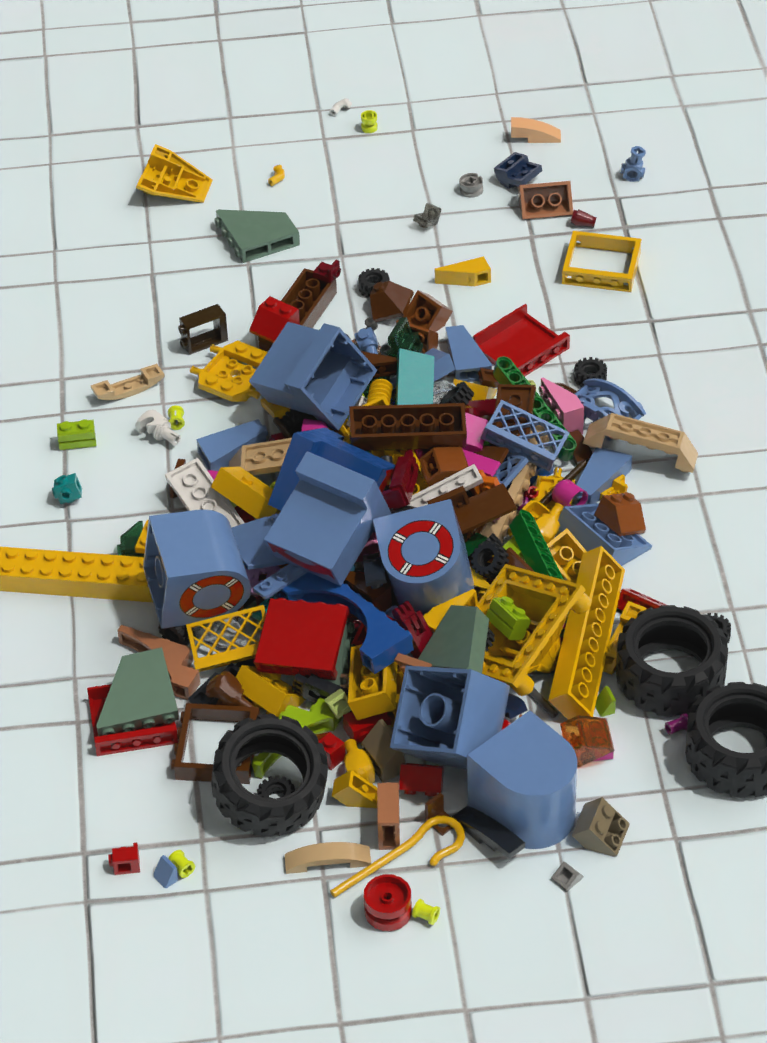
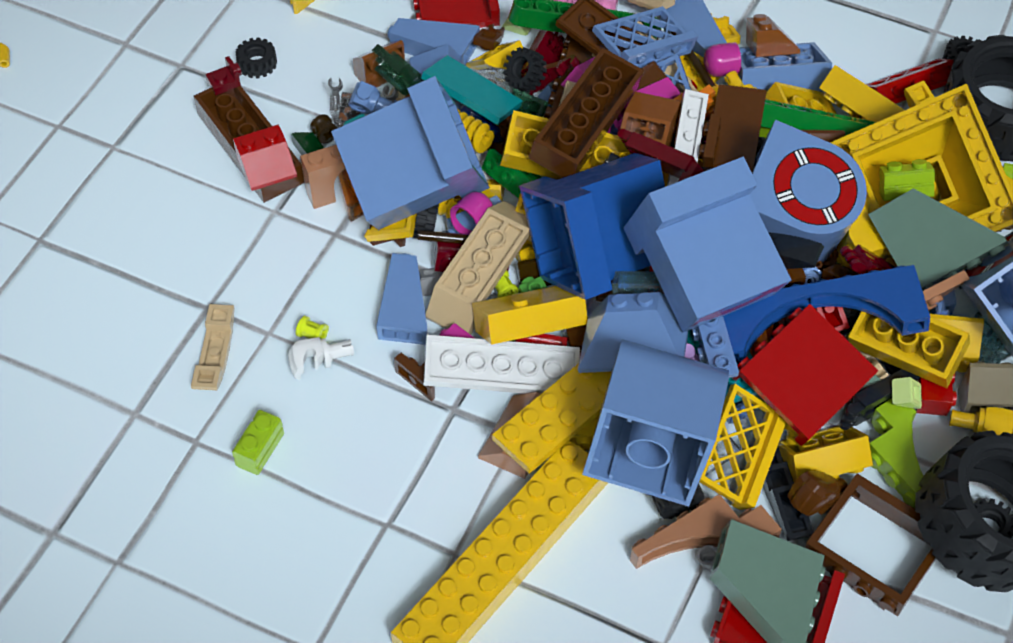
camera: 60 degrees left, 10 degrees up
teal brick [52,473,82,504] -> none
clear green slope [117,521,144,557] -> none
dark brown window [178,304,228,355] -> none
yellow piece [190,341,268,402] -> none
sand green slope [214,209,300,263] -> none
red slope [316,732,346,770] -> none
reddish brown slope [370,281,414,322] -> none
dark orange slope [400,290,453,332] -> none

